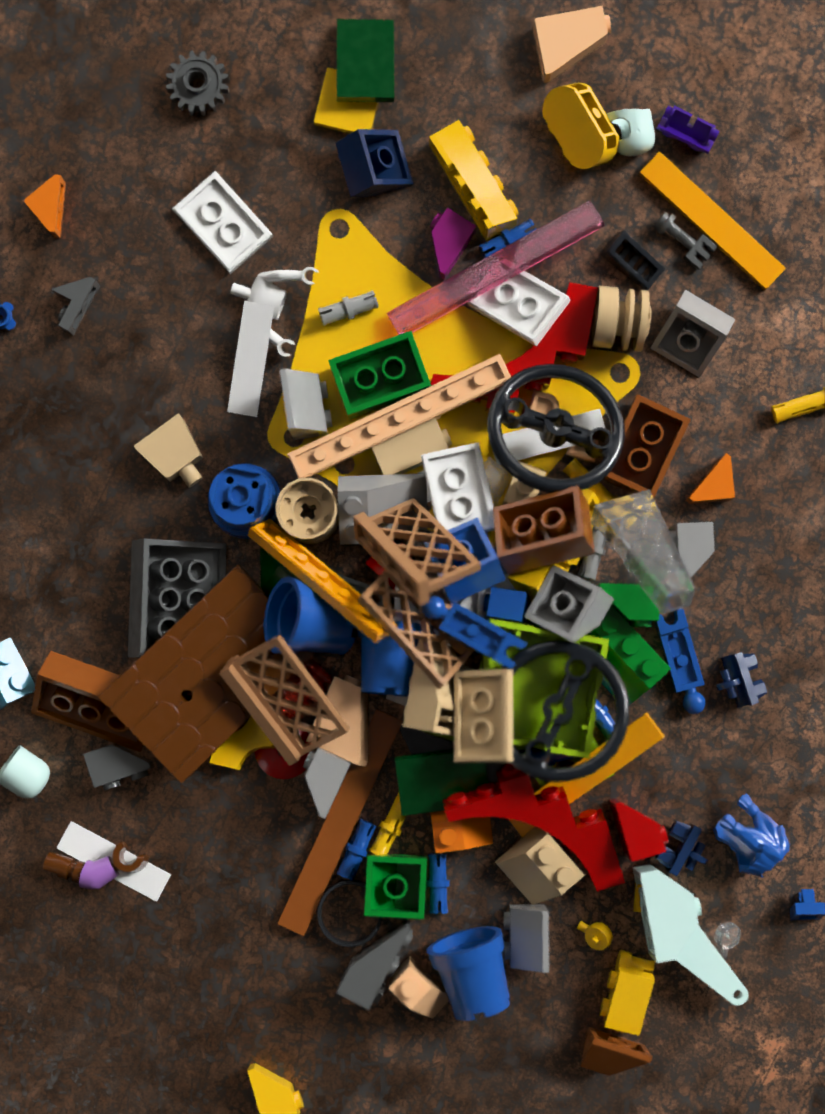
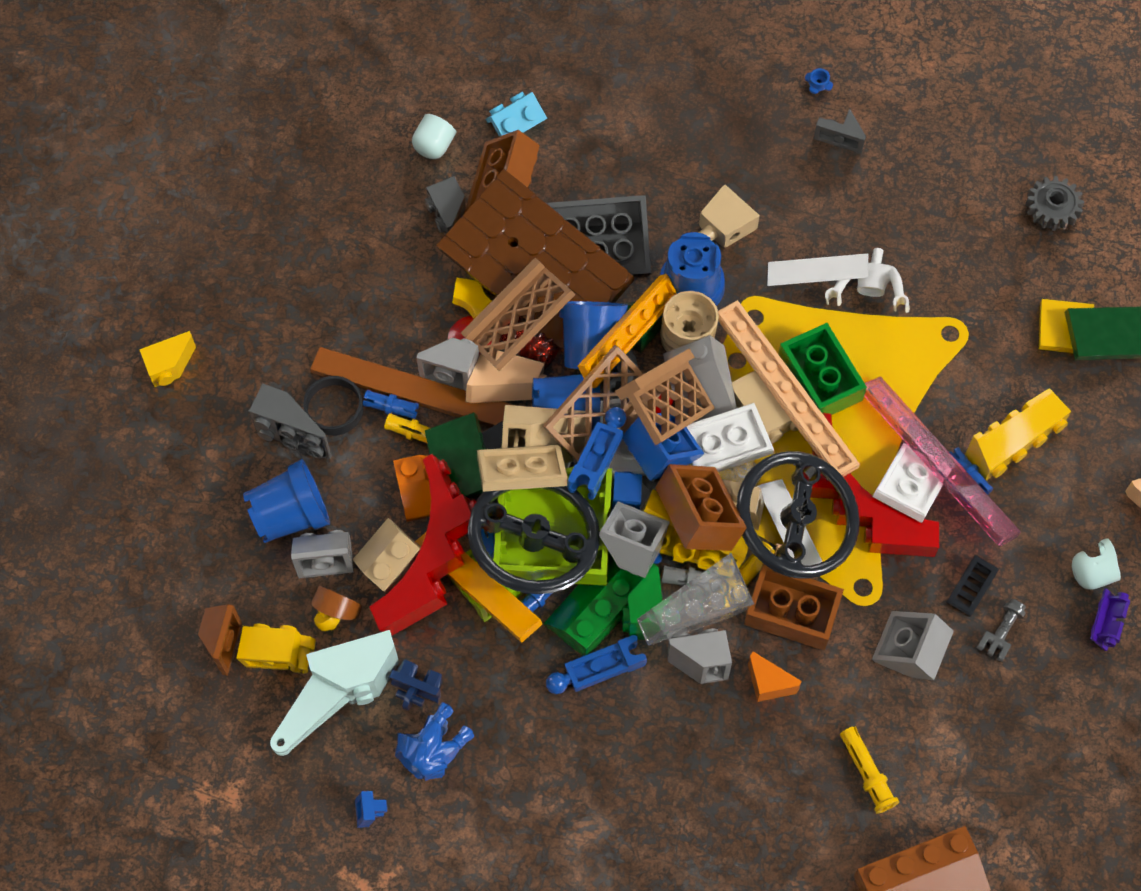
camera: 85 degrees right, 20 degrees down
orange slope [23,174,66,239] -> none
reddish brown piece [43,841,149,890] -> none
white sticker [57,821,171,902] -> none
white tile [172,171,273,274] -> none
light grey slope [280,369,333,440] -> none
light grey pin [318,290,379,326] -> none
dark blue slope [335,129,414,198] -> none
green slope [364,854,427,919] -> none
light nougat slope [389,955,449,1019] -> none
blue pin [427,853,450,914] -> none
magenta slope [430,208,477,280] -> none
light nougat tile [530,391,559,415] -> none
yellow brick [542,83,619,169] -> none
tan wheel [591,285,651,352] -> none
red slope [609,798,669,862] -> none
light orange tile [639,151,786,291] -> none
clear piece [714,922,742,958] -> none
dark blue hips [716,652,767,708] -> none
none -> dark orange helmet [311,586,362,620]

